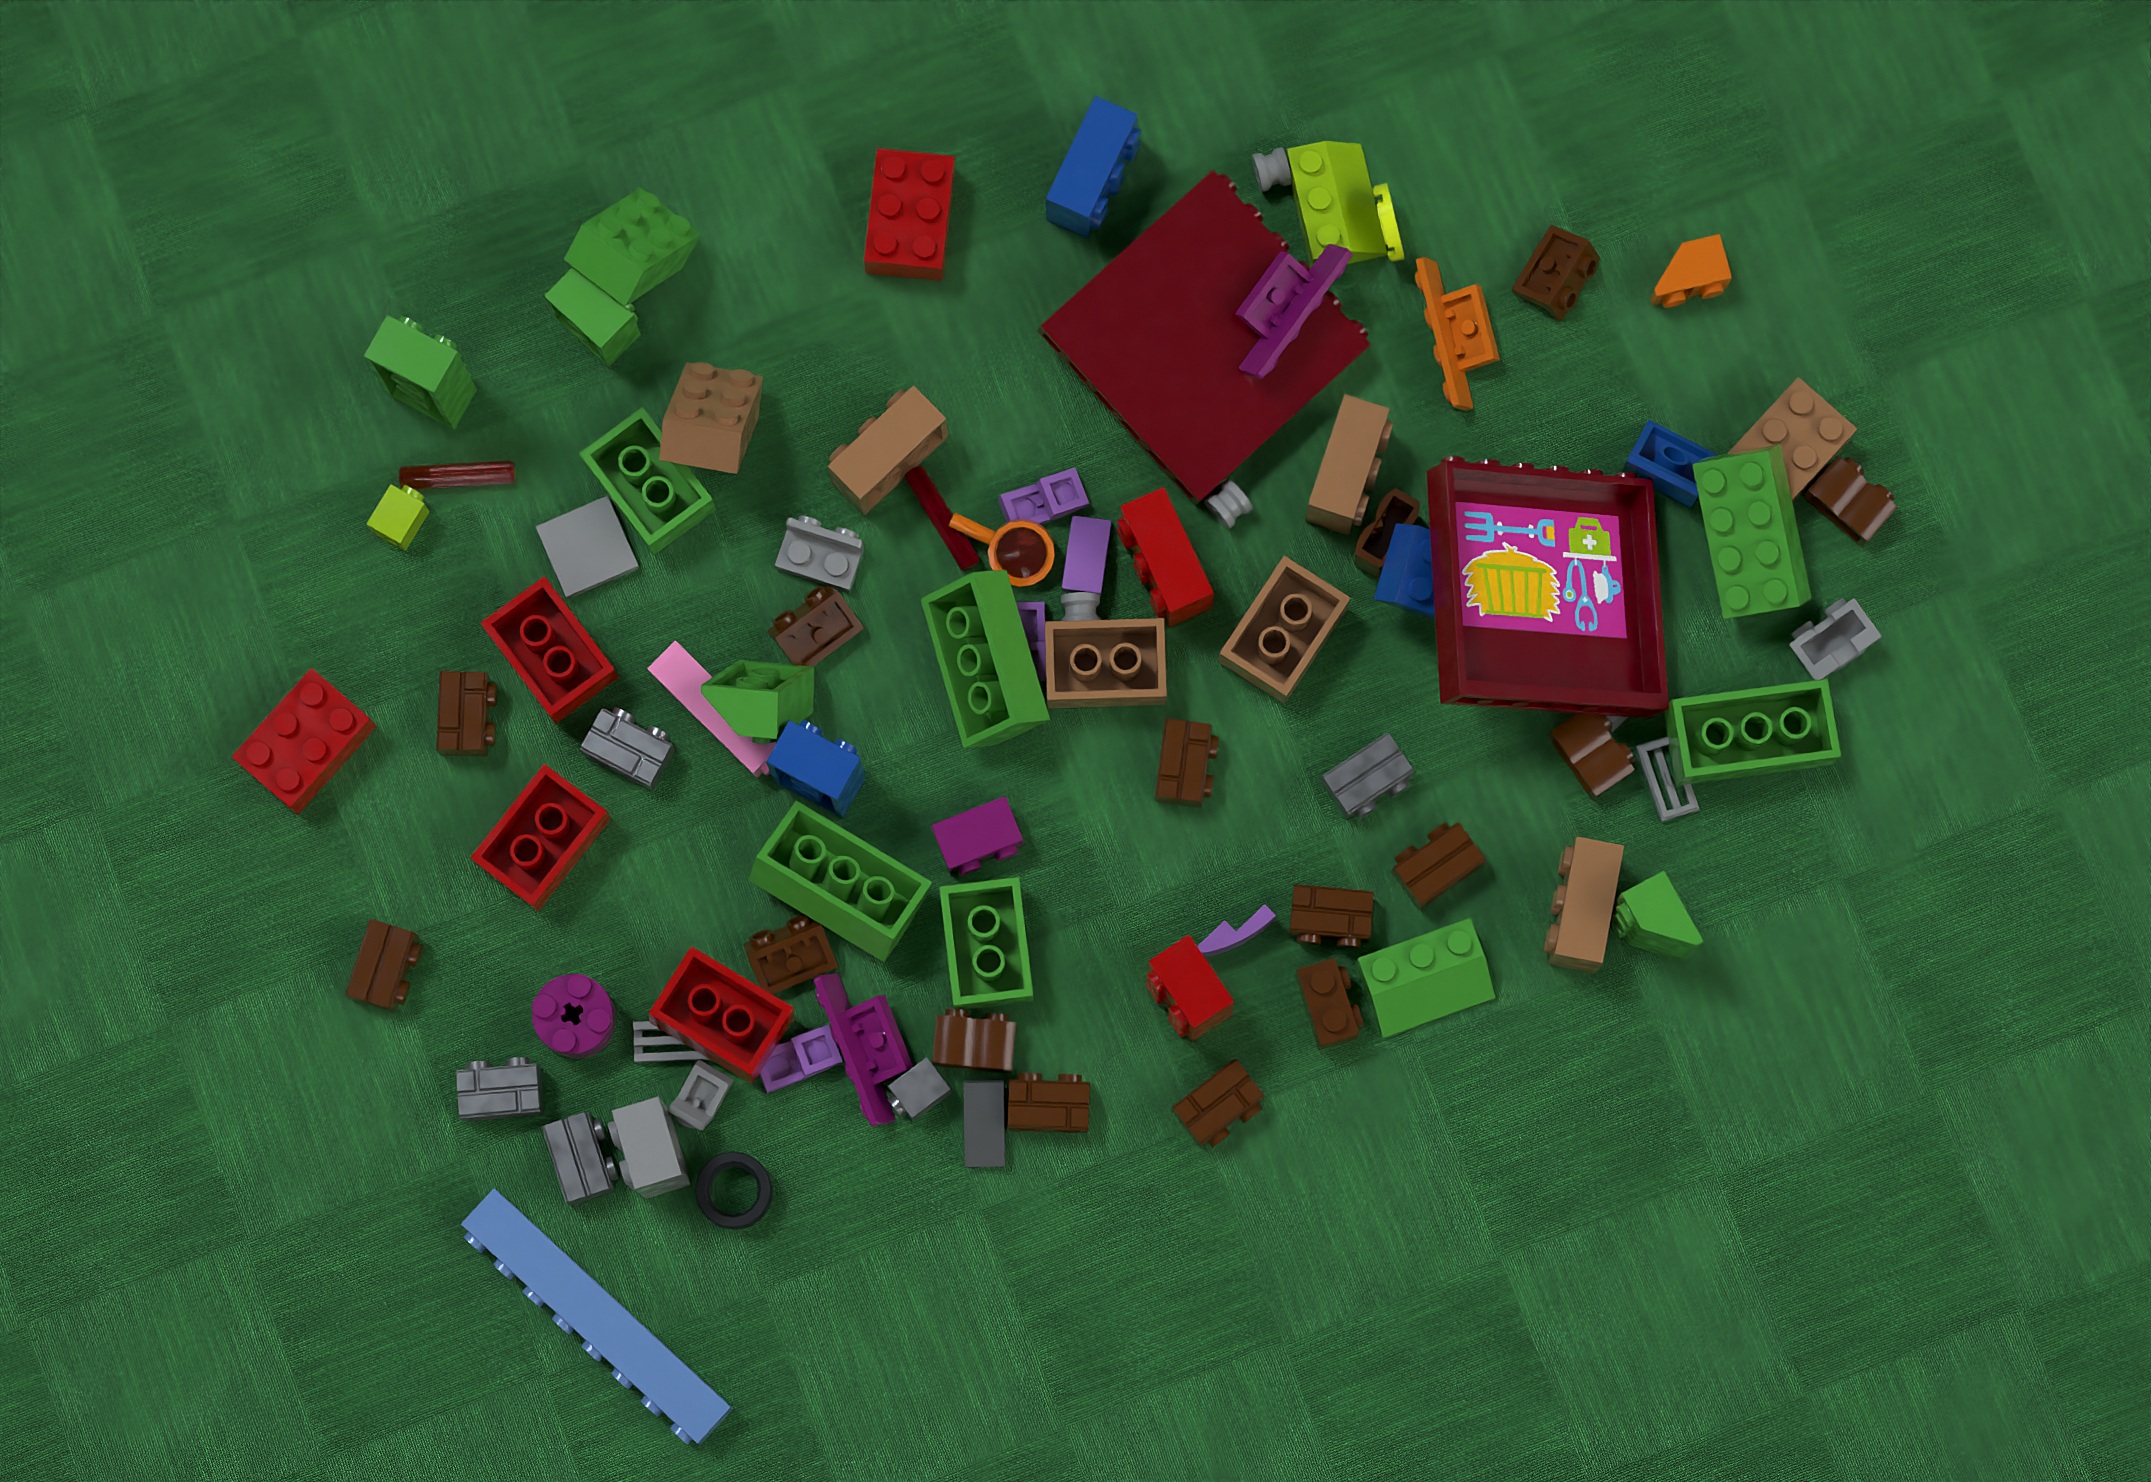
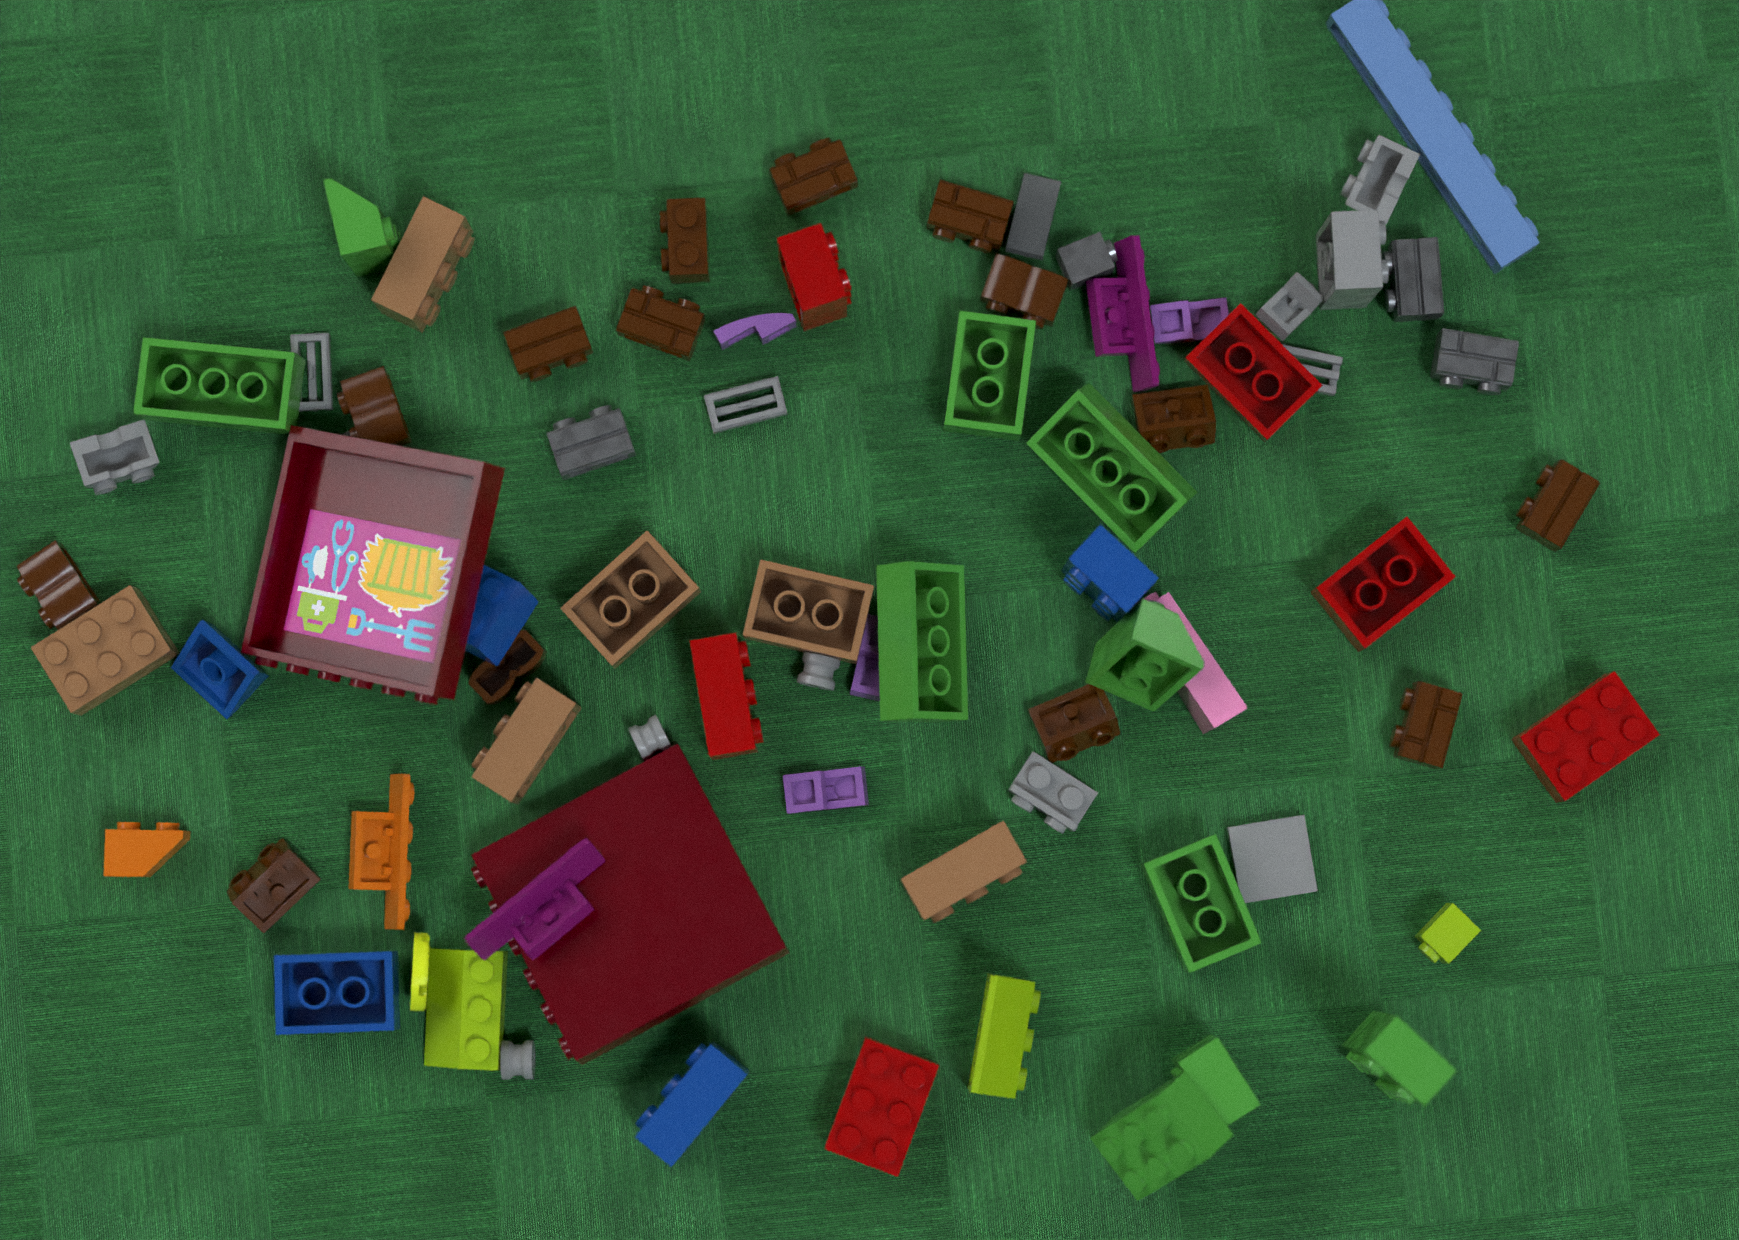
camera: 170 degrees left, 5 degrees up
clear red axle [399,460,516,489] -> none
red brick [481,576,619,725] -> none
magenta brick [532,974,617,1059] -> none
flat silver brick [580,707,675,791] -> none
medium nougat brick [659,362,763,474] -> none
black tyre [695,1151,773,1230] -> none
dark red axle [905,465,979,571] -> none
magenta brick [931,796,1024,877] -> none
piece [948,512,1055,587] -> none
medium lavender slope [1062,516,1111,596] -> none
reddish brown brick [1154,718,1219,808] -> none
bright green slope [1355,918,1496,1039] -> none
bright green brick [1692,444,1812,619] -> none
none -> blue brick [274,951,400,1035]
none -> light grey tile [704,376,788,434]
none -> lime slope [968,973,1041,1099]
none -> light grey cylinder [1340,135,1420,224]

